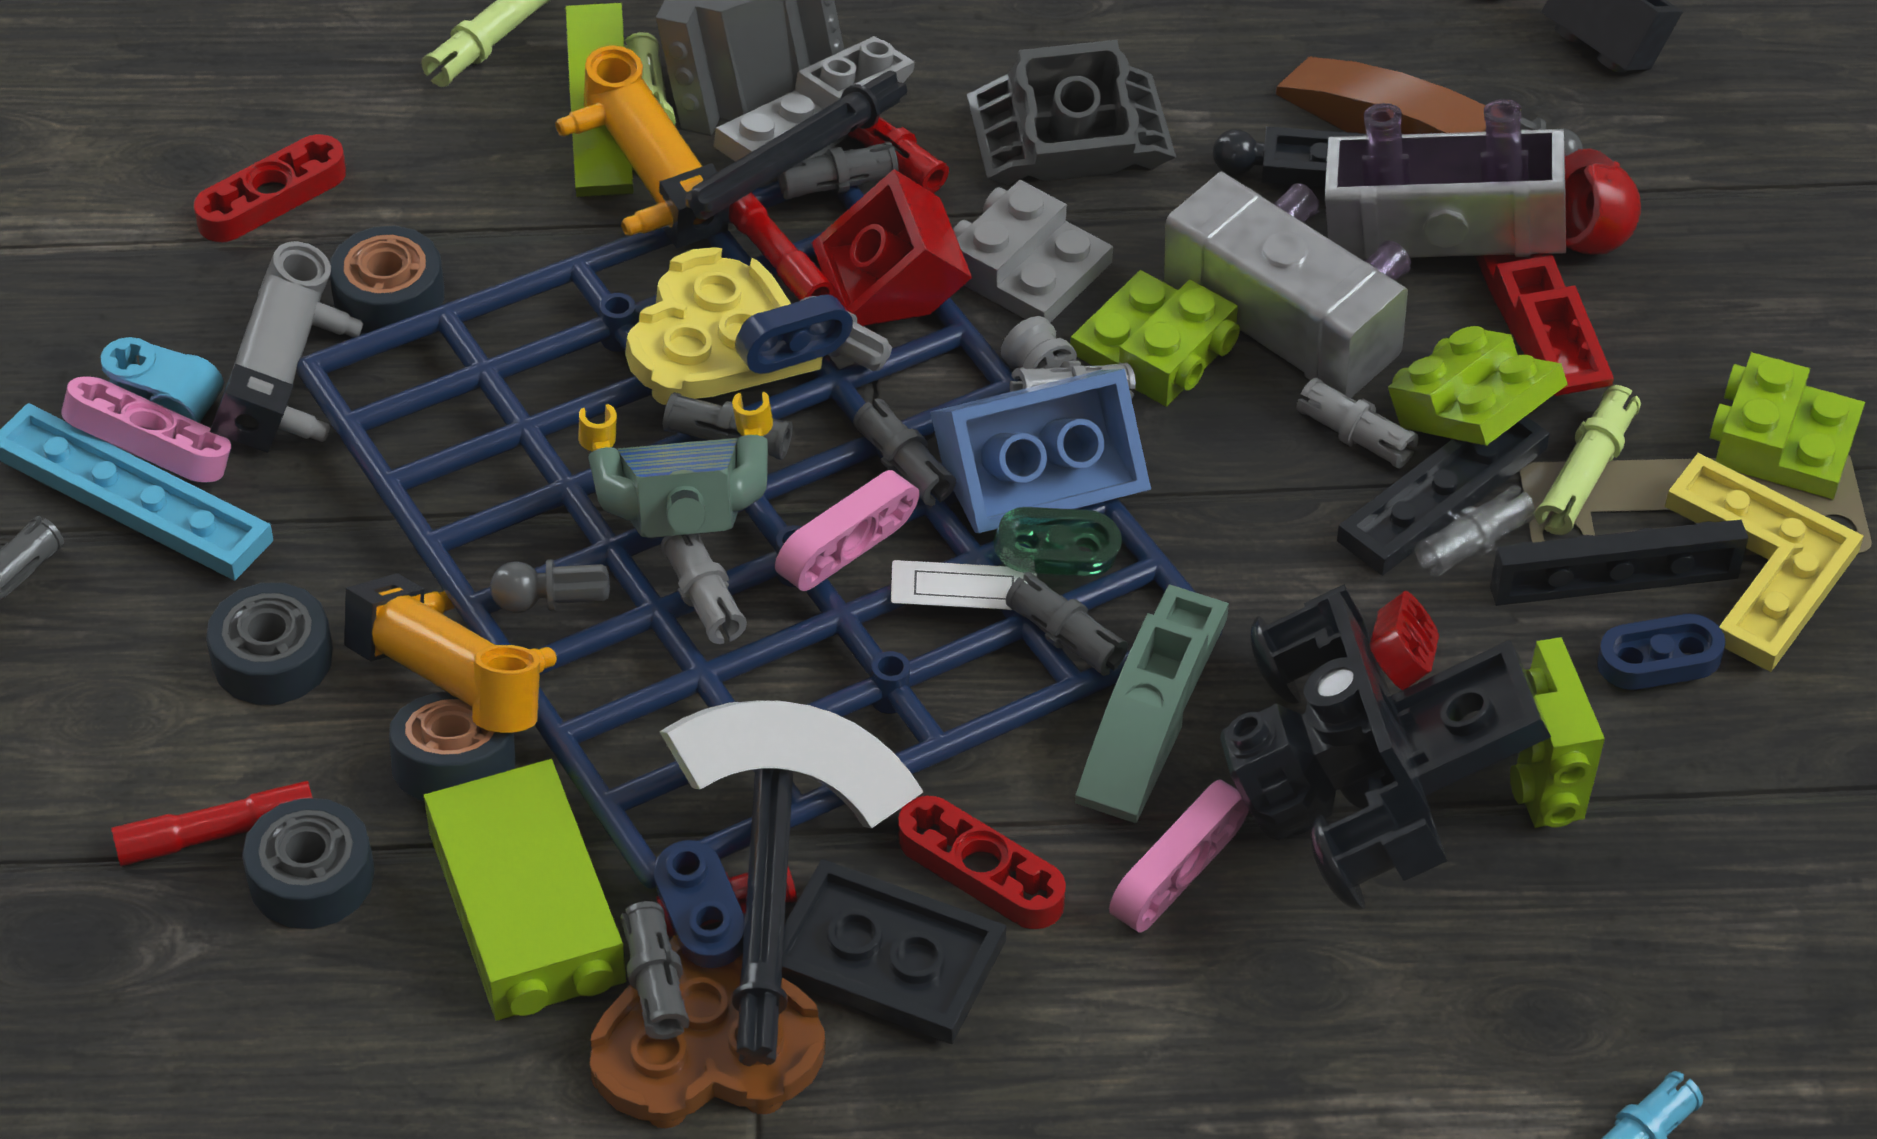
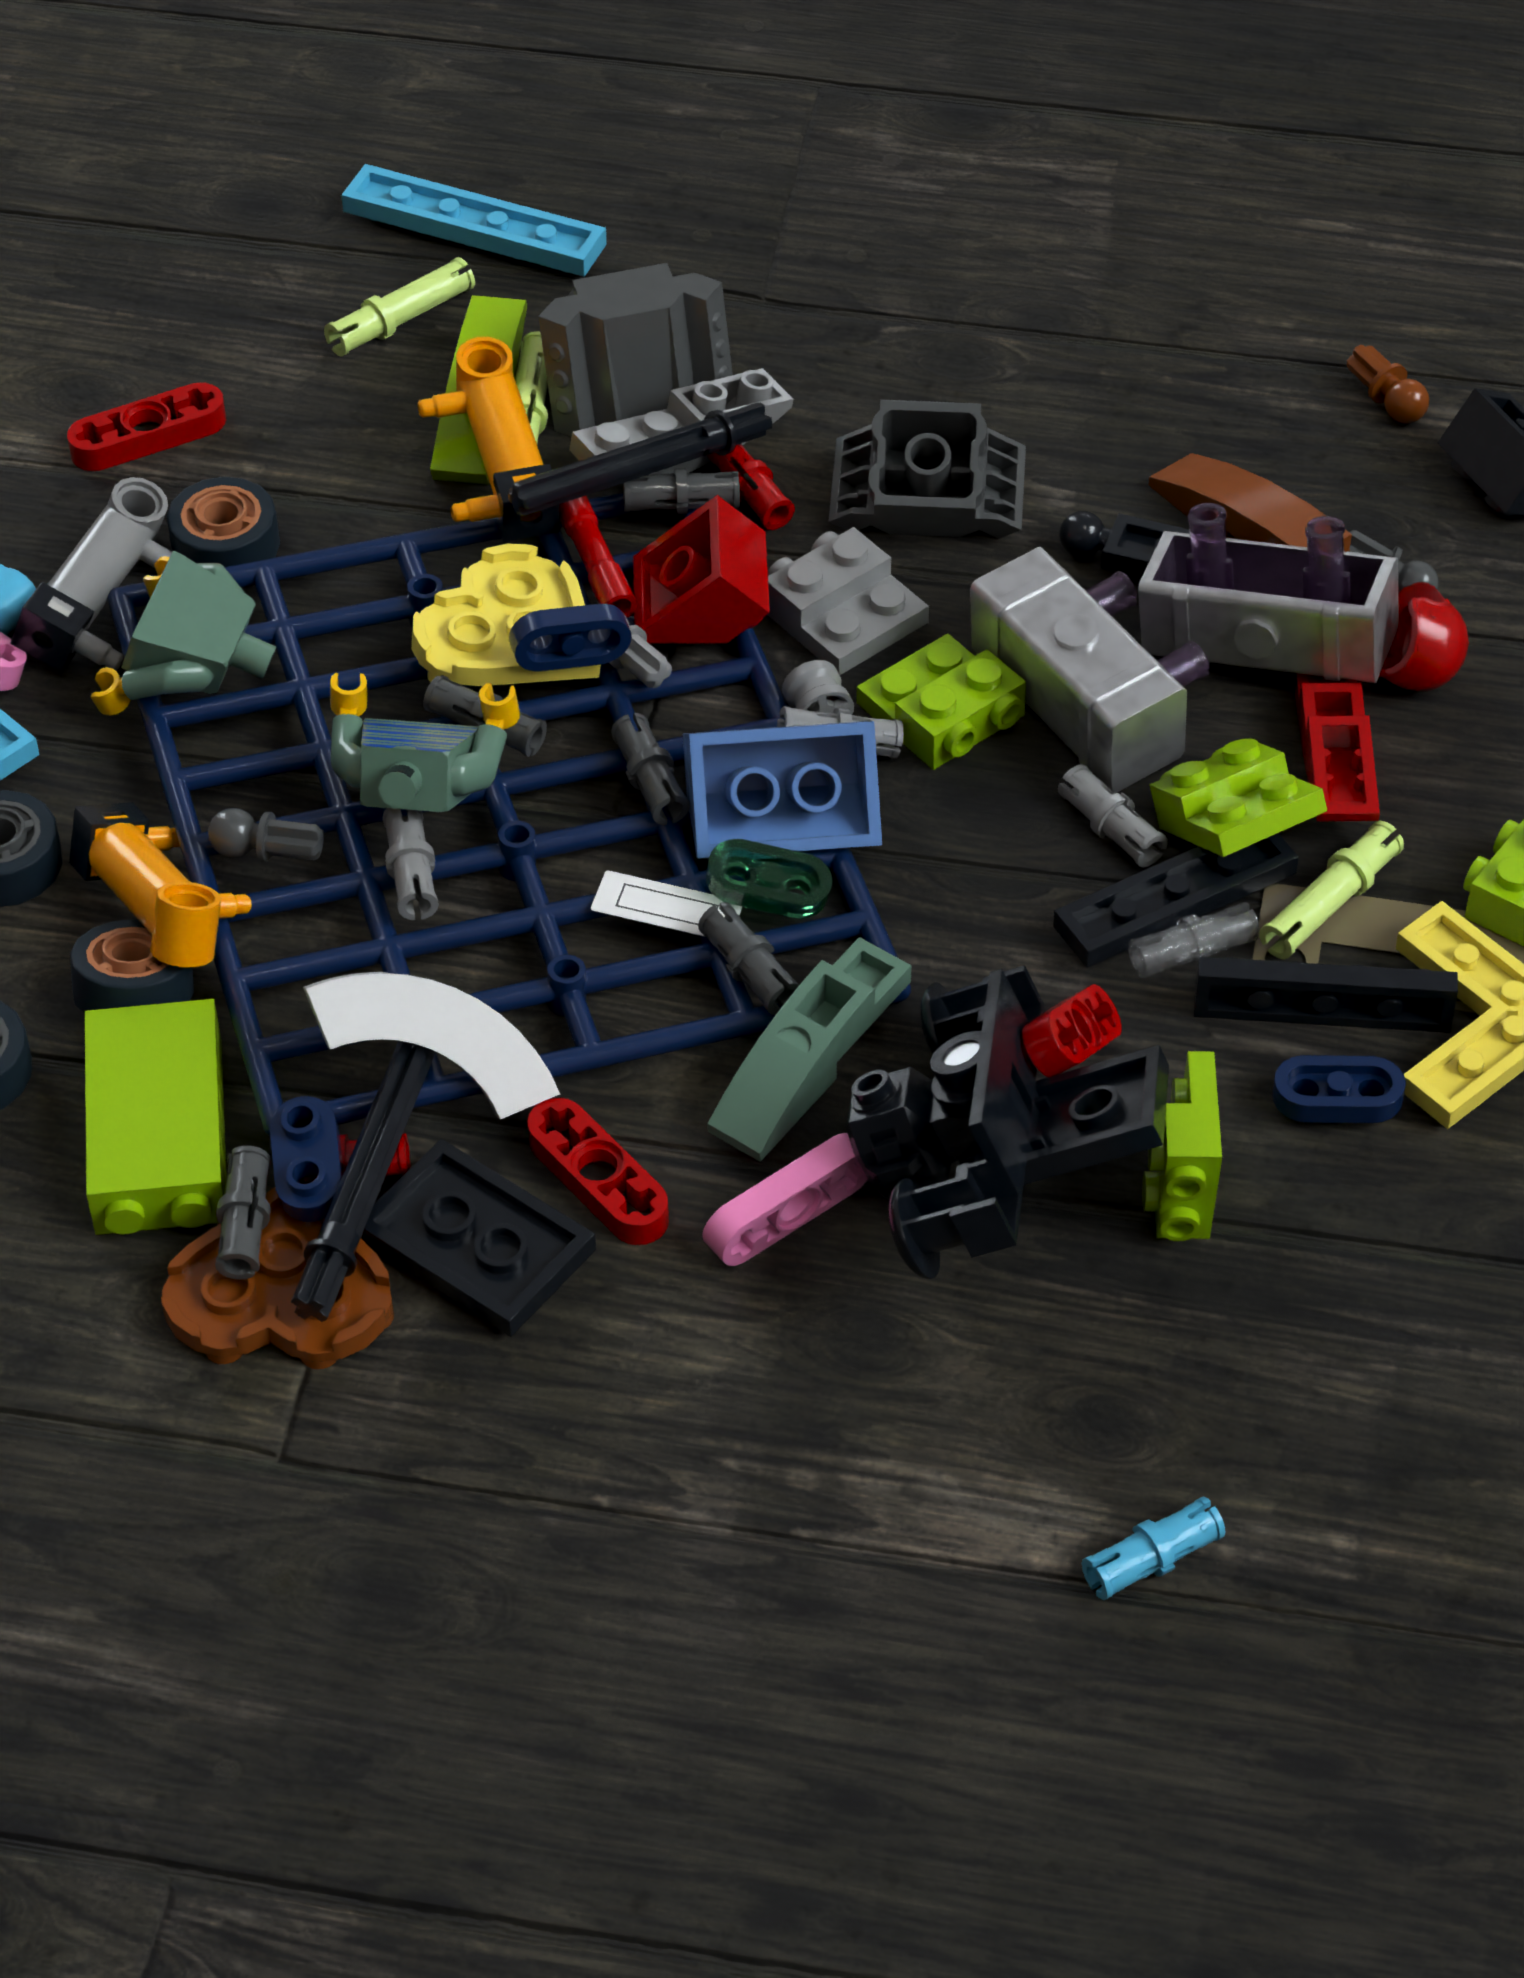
camera: 15 degrees right, 0 degrees up
bright pink beam [775,470,919,591] -> none
none -> sand green torso [90,550,277,716]

